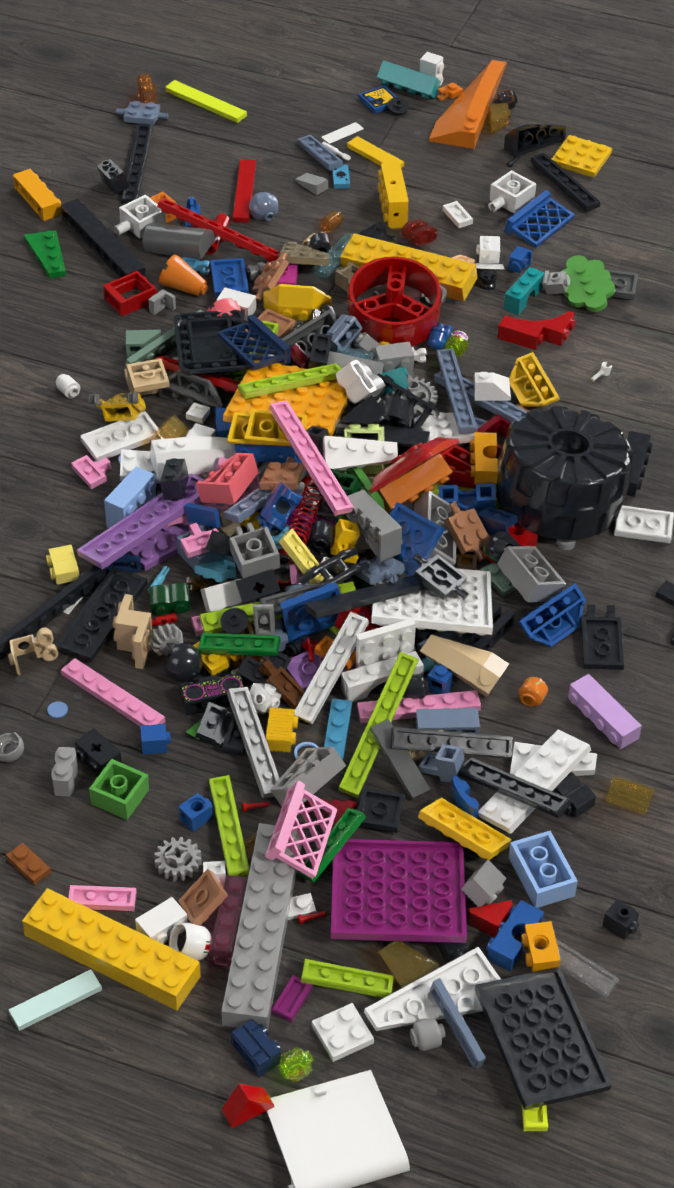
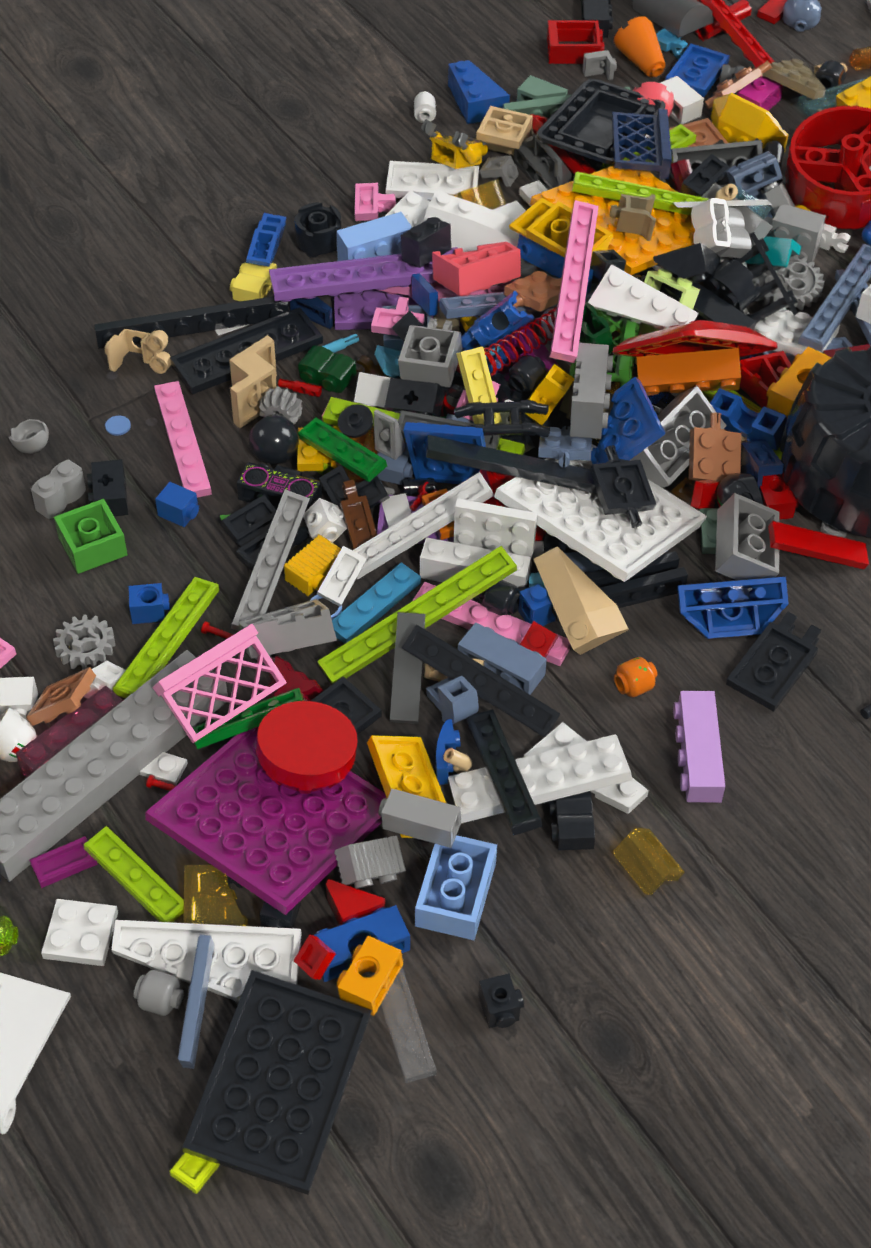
camera: 35 degrees right, 5 degrees up
none -> blue slope [246,213,286,267]
none -> red piece [256,701,358,794]
none -> red tile [293,935,336,980]
none -> black brick [294,202,342,258]
none -> white plate [317,546,367,607]
none -> light grey brick [379,788,461,848]
none -> white sticker [382,493,412,528]
none -> tan arm [444,748,472,774]
none -> blue wedge [448,60,510,124]
none -> light grey bracket [479,155,518,187]
none -> red plate [520,621,559,658]
none -> dark tan piece [609,194,656,241]
none -> white sticker [673,199,772,208]
none -> red tile [691,480,719,509]
none -> tan arm [715,184,738,201]
none -> red tile [768,521,869,569]

